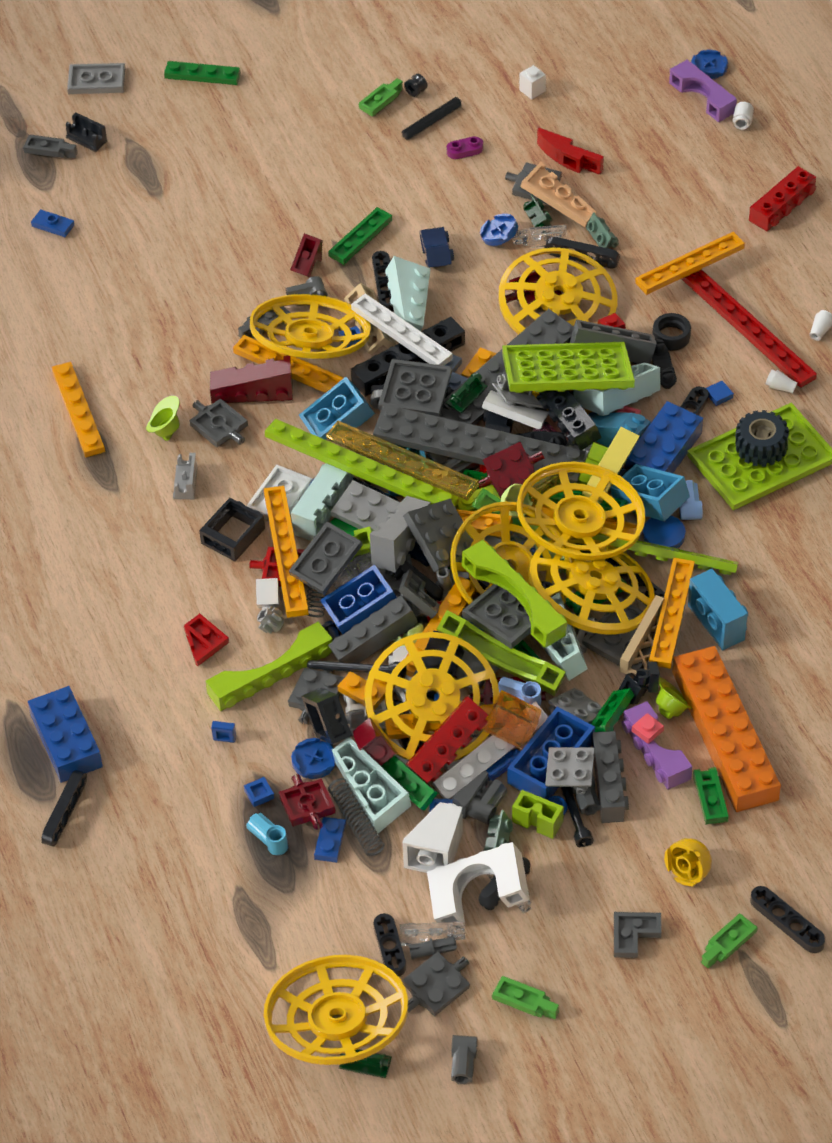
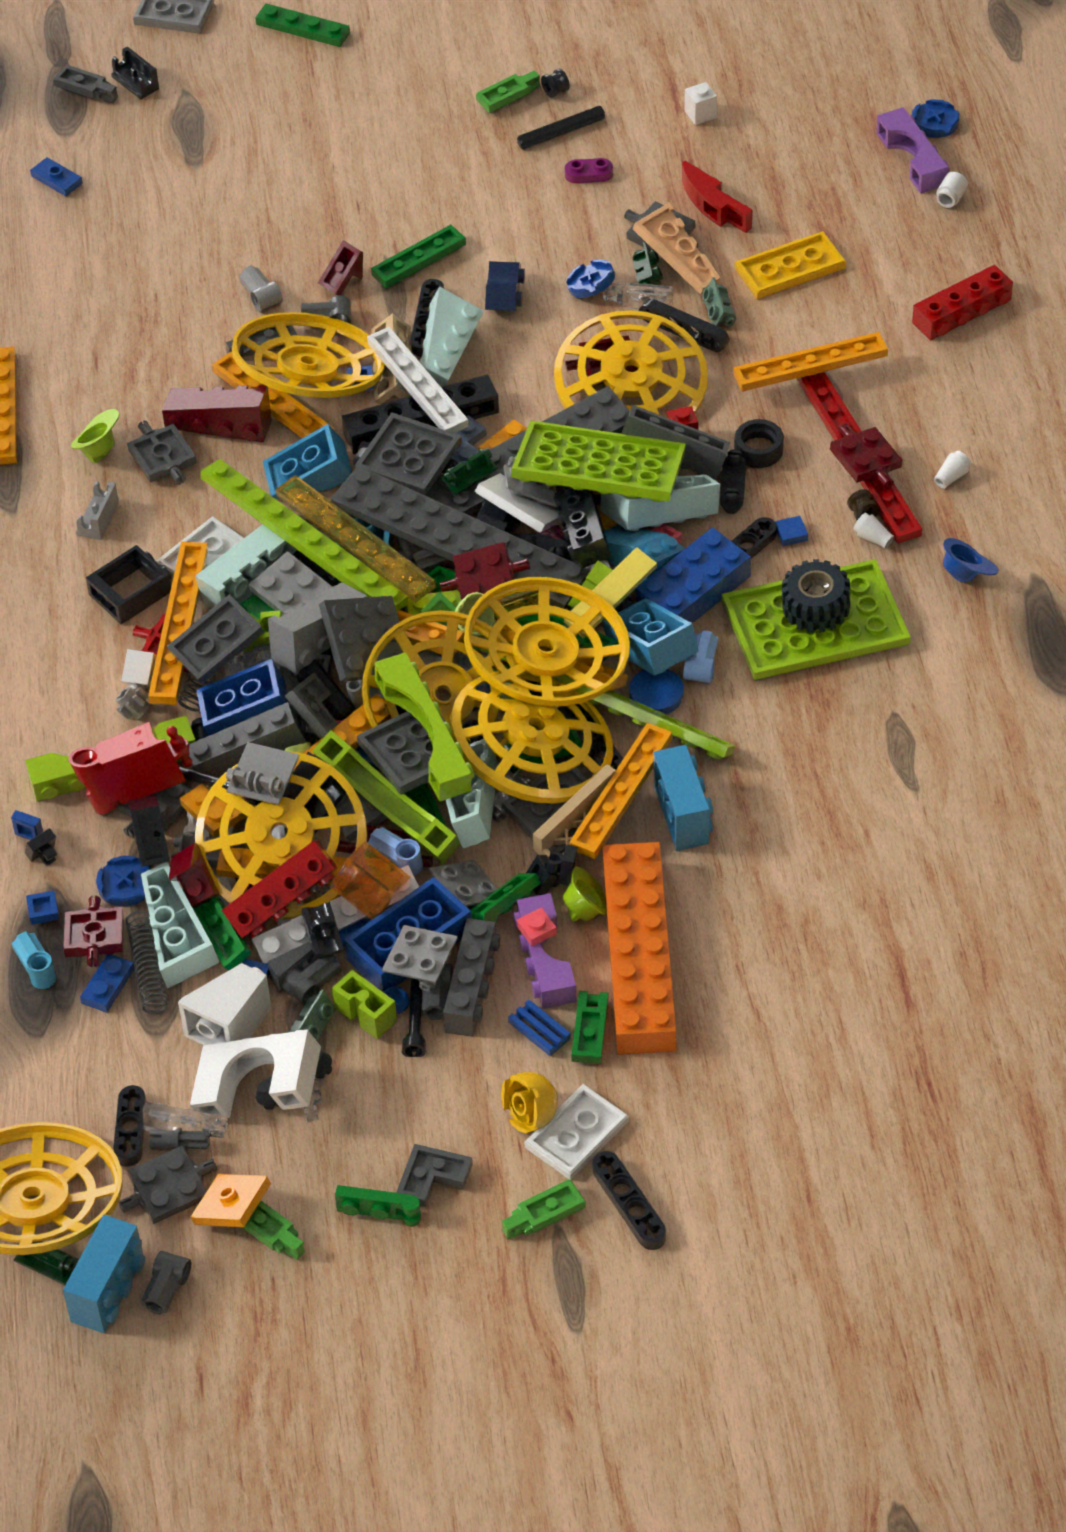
camera: 15 degrees right, 0 degrees up
red wing [183,613,229,666] -> none
none -> black tile [25,828,57,866]
none -> dark azure brick [63,1214,145,1333]
none -> red piece [68,722,193,815]
none -> light orange plate [190,1174,271,1227]
none -> light grey hinge [226,742,300,805]
none -> light grey piece [239,265,283,312]
none -> black hips [301,902,344,959]
none -> green plate [335,1185,421,1227]
none -> blue tile [508,999,571,1056]
none -> white tile [524,1084,629,1180]
none -> yellow tile [734,231,846,299]
none -> dark red plate [830,423,903,489]
none -> dark brown wheel [847,489,880,520]

